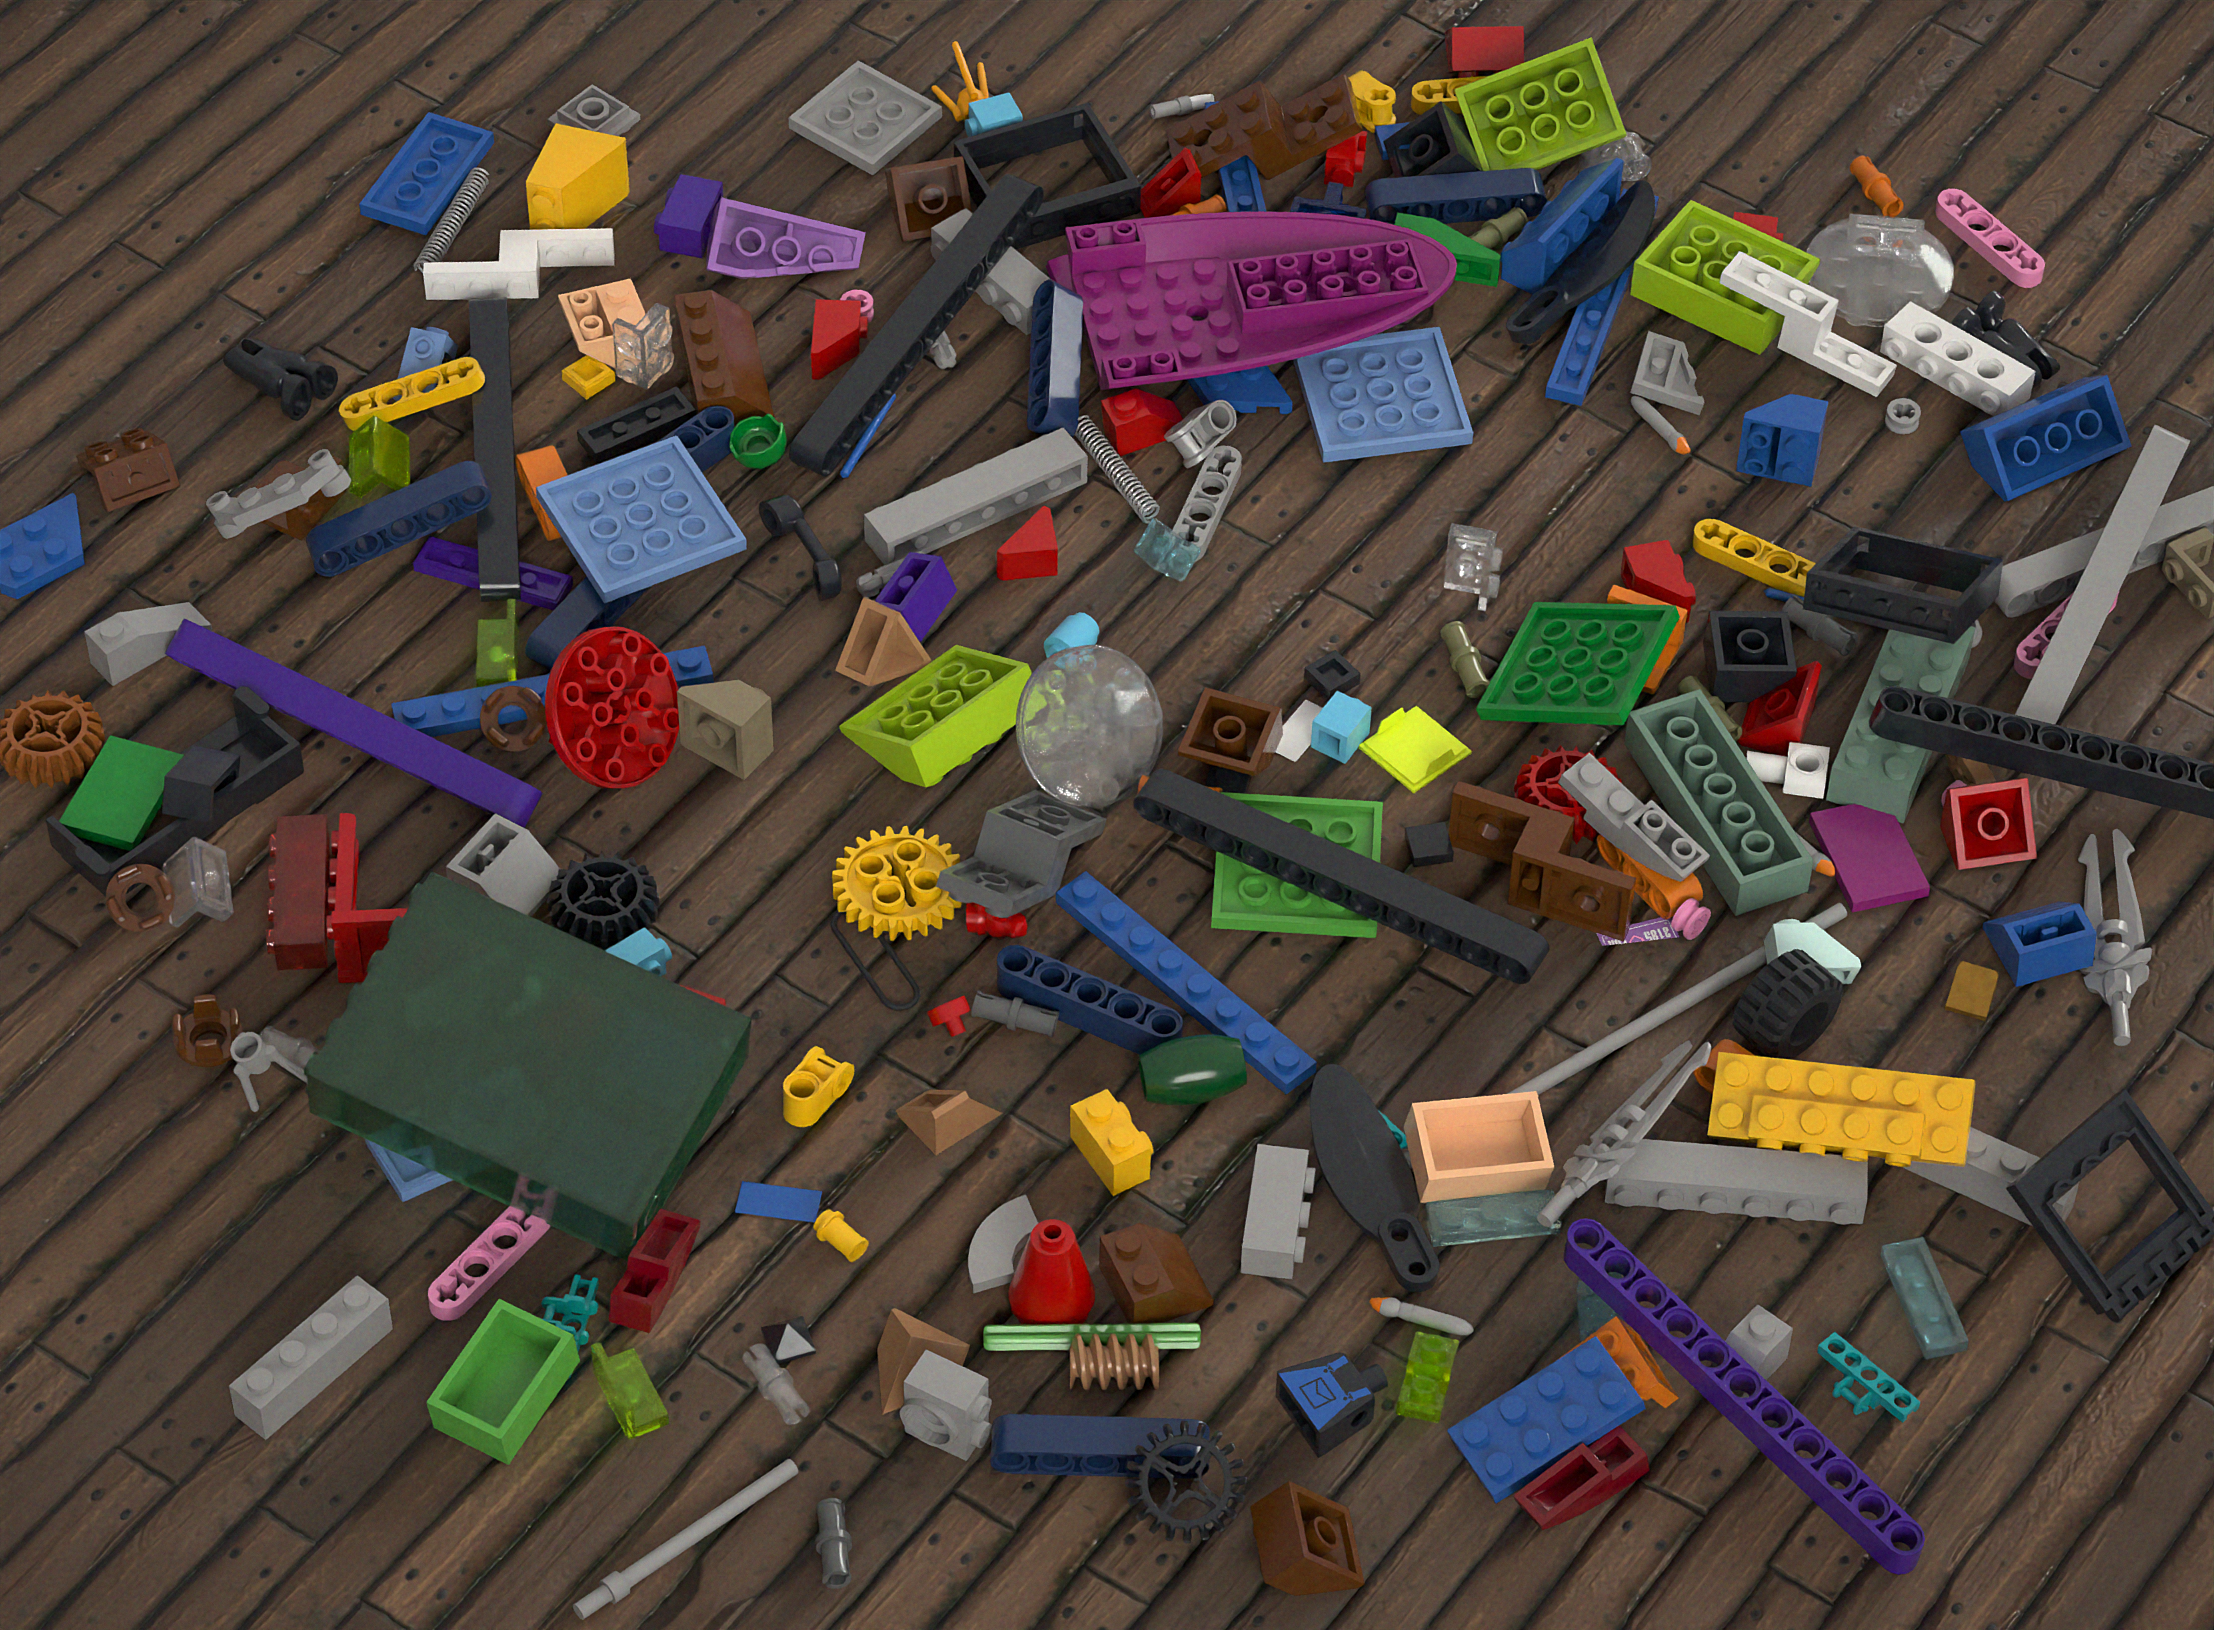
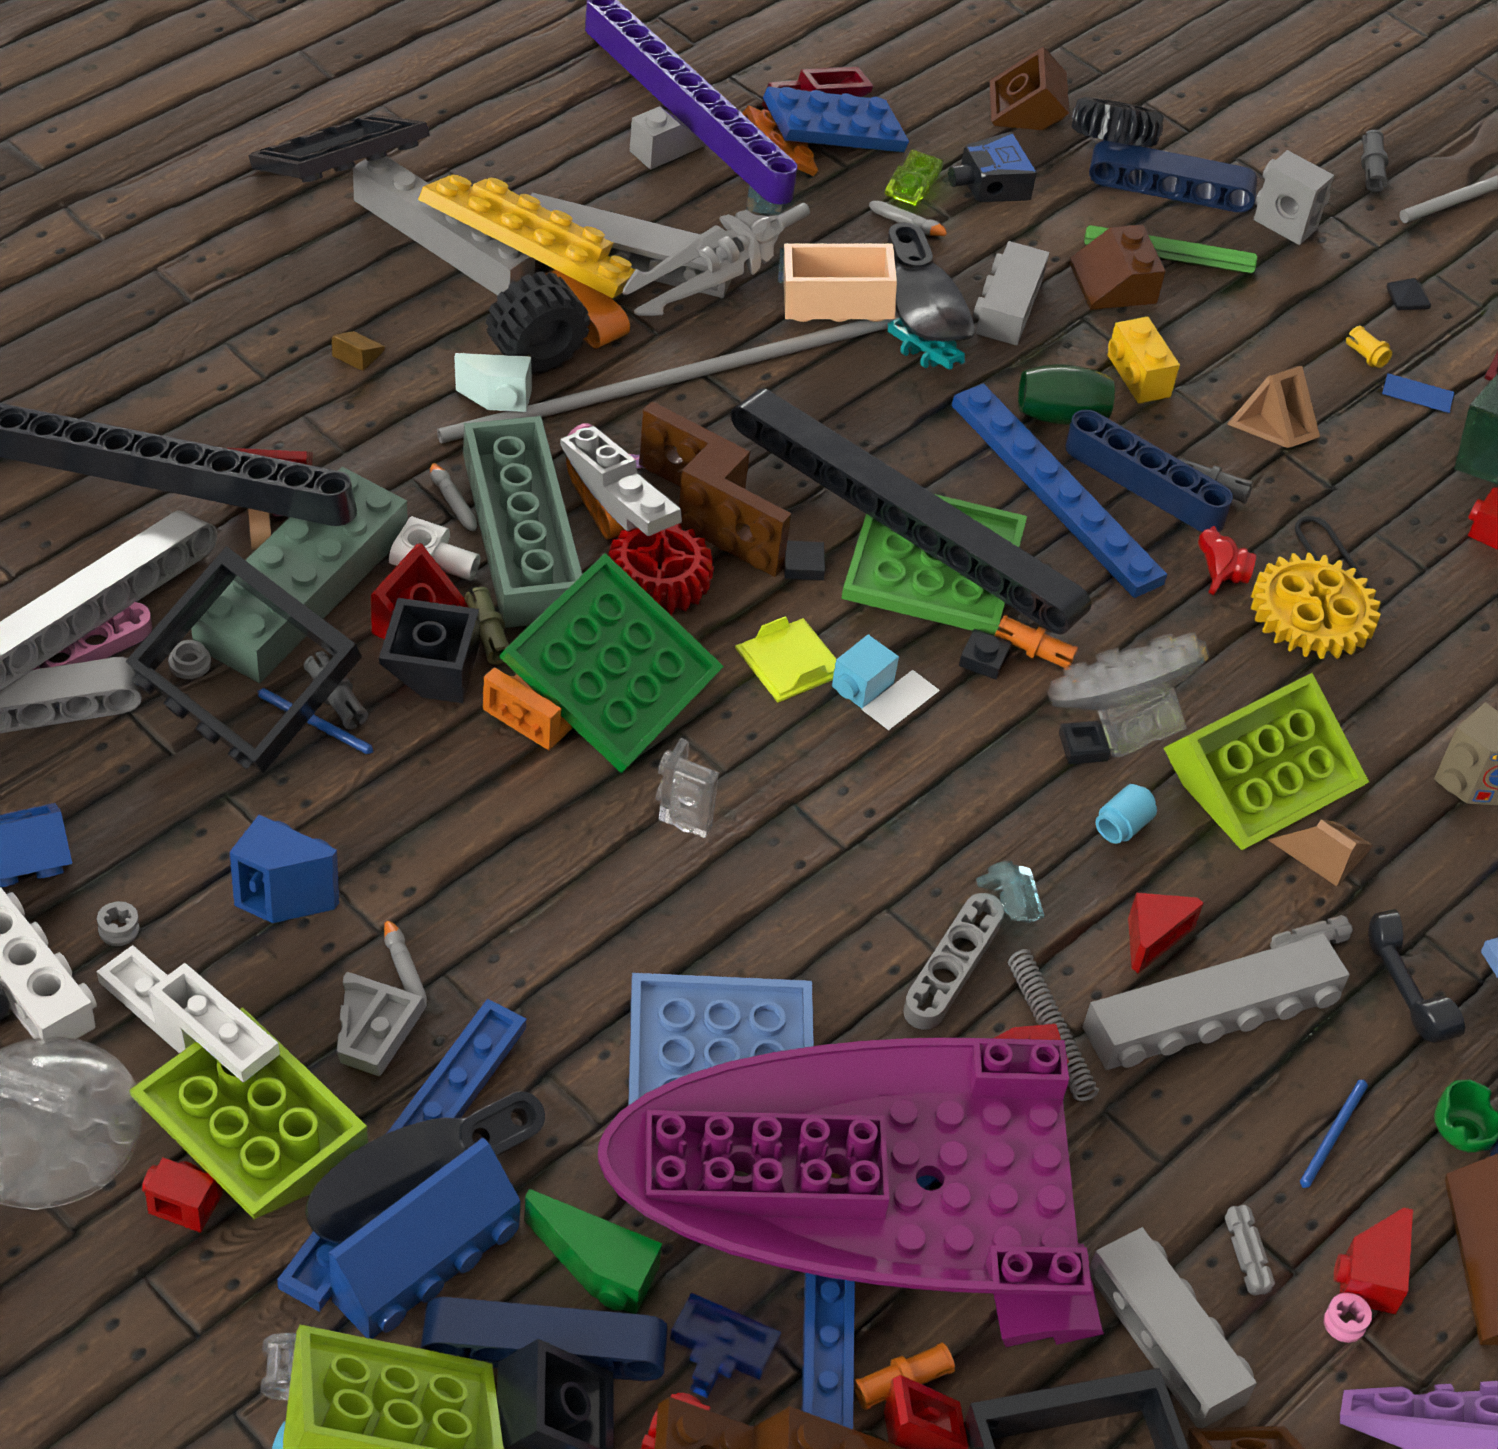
camera: 175 degrees left, 0 degrees up
clear pin [743,1344,809,1425] -> none
yellow piece [783,1046,855,1127] -> none
black beam [789,174,1044,477] -> none
dark purple brick [875,552,957,642] -> none
medium nougat slope [877,1308,970,1415] -> none
red tile [926,995,971,1037] -> none
dark grey bracket [936,790,1107,918] -> none
light grey tile [968,1195,1038,1293] -> none
red cone [1008,1219,1095,1324] -> none
dark blue beam [1027,279,1083,438] -> none
medium nougat piece [1070,1334,1159,1390] -> none
light grey piece [1164,400,1237,468] -> none
reddish brown slope [1178,687,1283,776] -> none
black plate [1304,650,1361,701] -> none
olive pin [1440,621,1490,698] -> none
olive pin [1469,207,1528,250] -> none
red slope [1620,540,1696,623] -> none
yellow beam [1692,519,1816,597] -> none
magenta tile [1809,804,1930,912] -> none
teal piece [1817,1332,1920,1423] -> none
clear light blue plate [1881,1237,1969,1360] -> none
blue slope [1983,901,2097,987] -> none
light grey sword [2078,829,2152,1046] -> none

